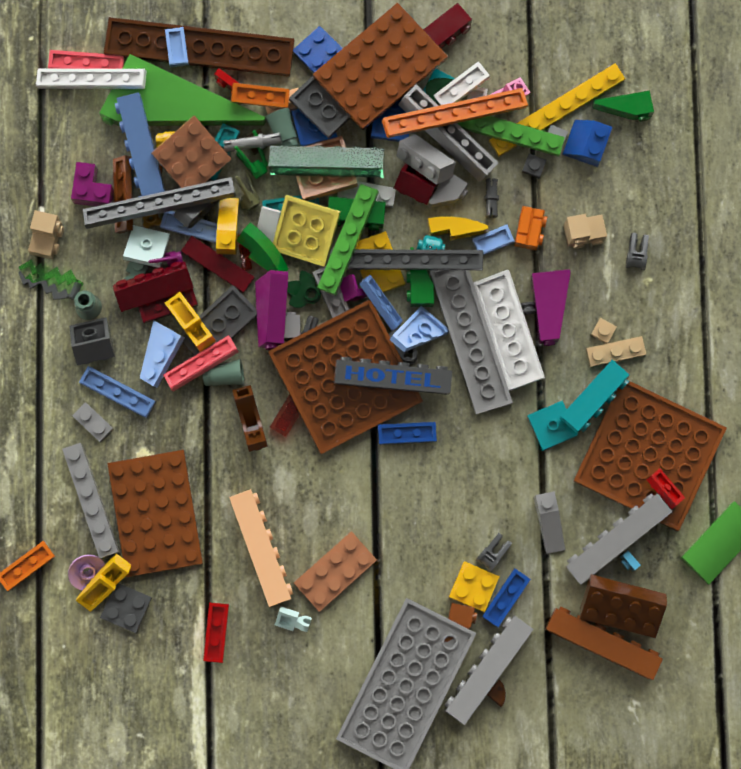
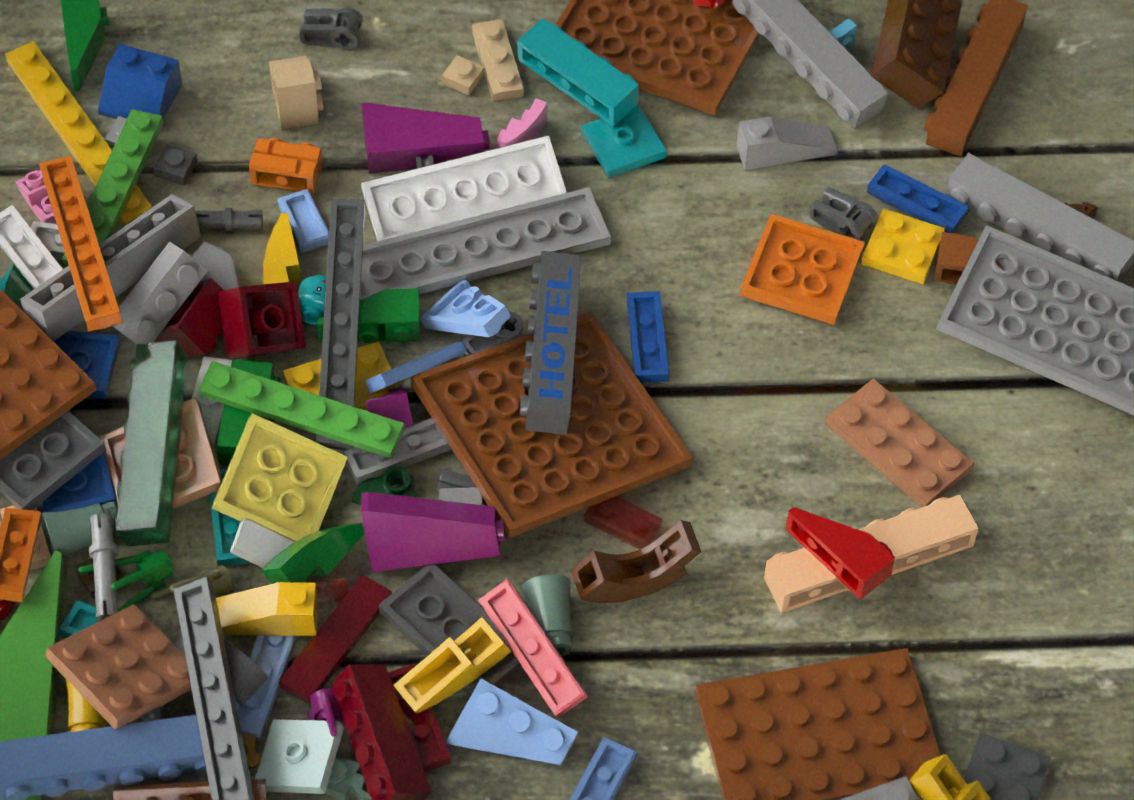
camera: 90 degrees left, 25 degrees down
red plate [203,602,229,663] -> none
light aqua plate [275,607,312,632] -> none
none -> dark red slope [218,281,306,359]
none -> bright pink slope [496,98,547,148]
none -> orange plate [740,214,865,325]
none -> red slope [785,507,895,600]

